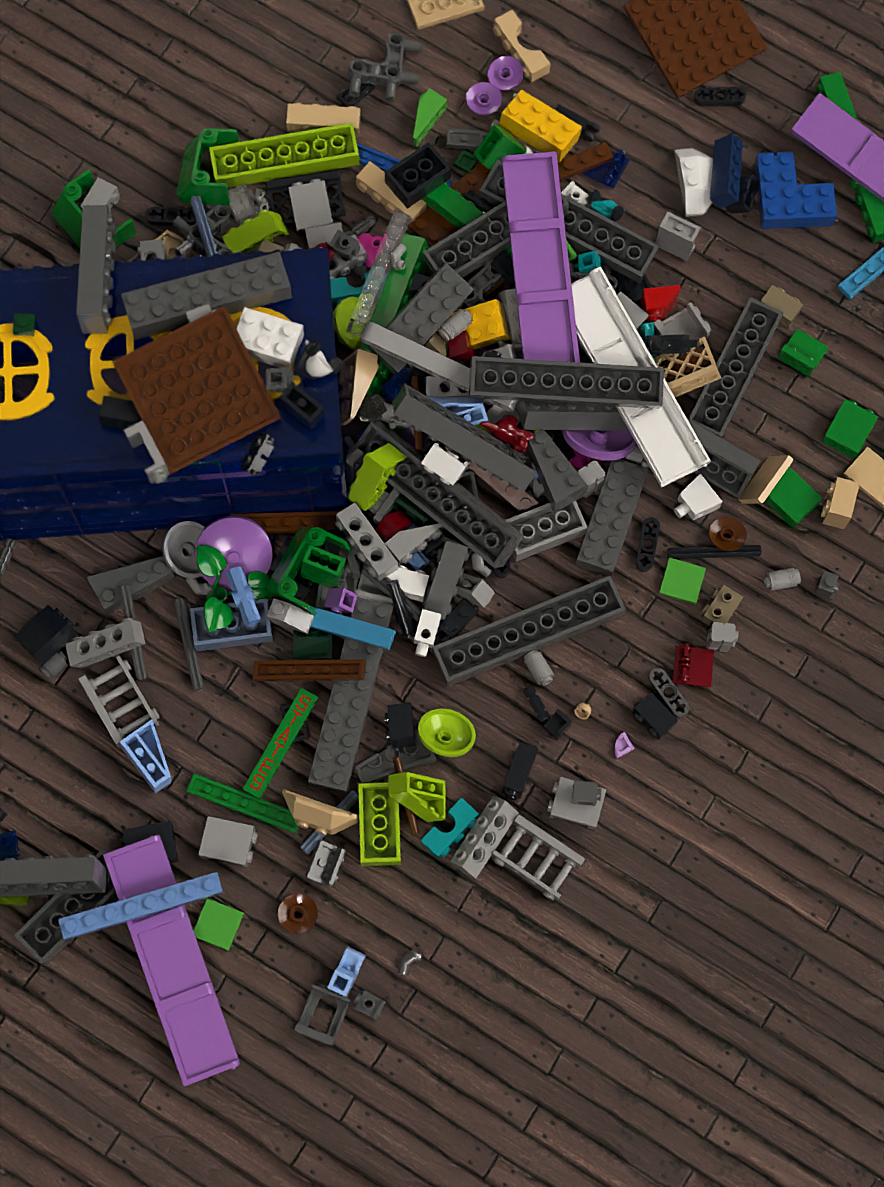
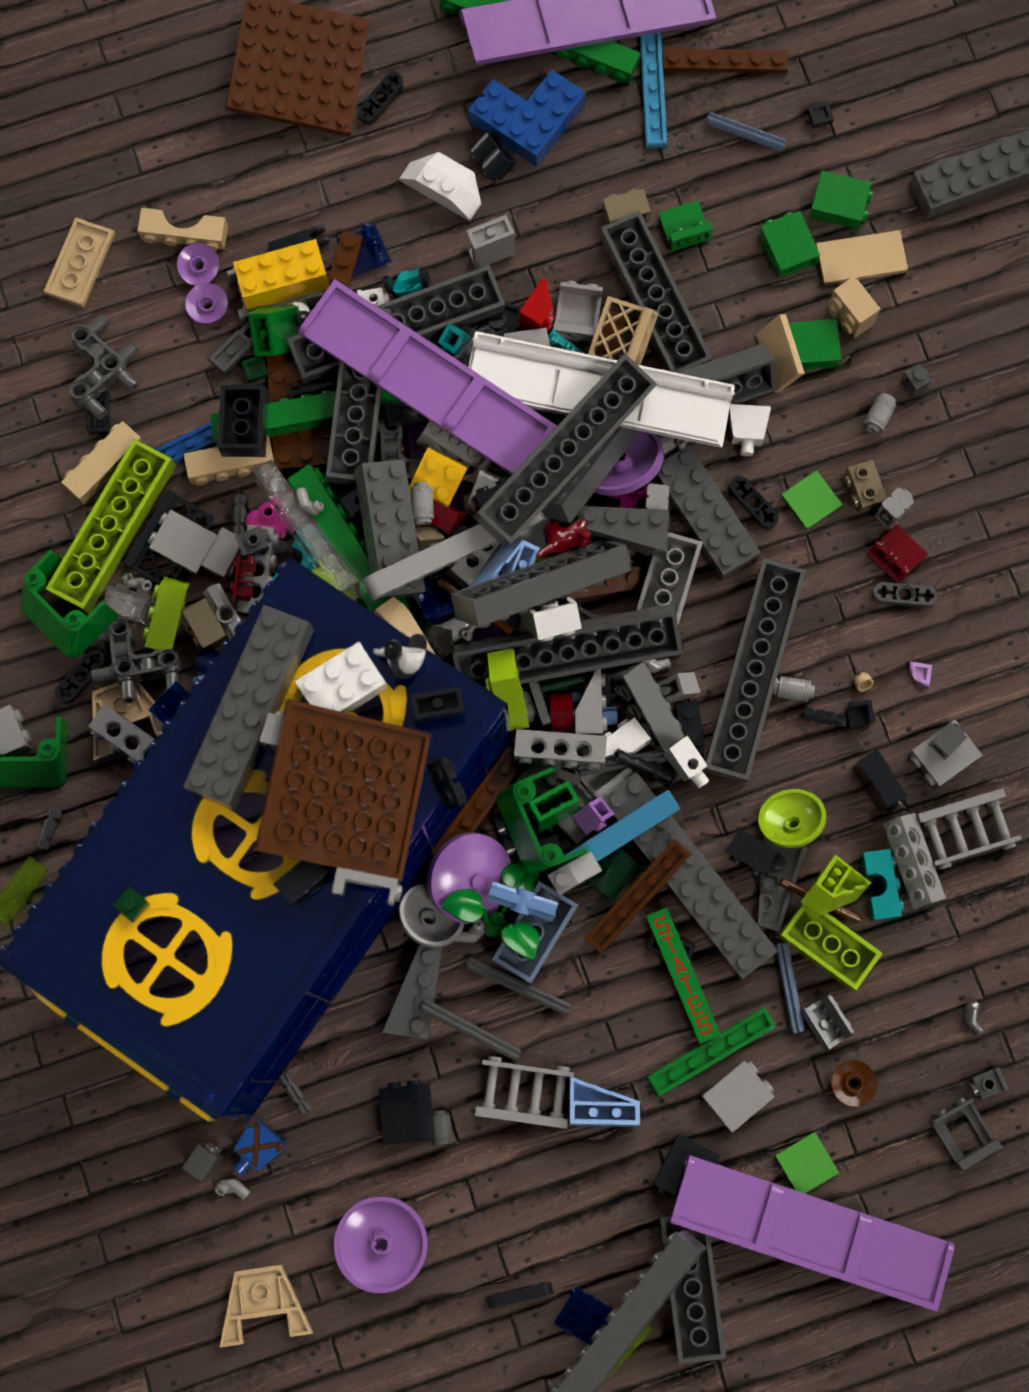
camera: 45 degrees left, 5 degrees up
medium blue brick [58,872,223,940] -> none
light grey brick [66,618,145,668] -> none
dark grey brick [77,205,116,334] -> none
sand blue axle [191,195,218,261] -> none
dark grey brick [266,368,294,393] -> none
tan wedge [282,789,359,835] -> none
light blue brick [328,947,366,997] -> none
bright green slope [413,88,447,148] -> none
black brick [633,693,678,740] -> none
black hinge [647,334,700,355] -> none
black axle [667,545,762,559] -> none
reddish brown dish [709,517,747,551] -> none
dark blue brick [710,133,743,209] -> none

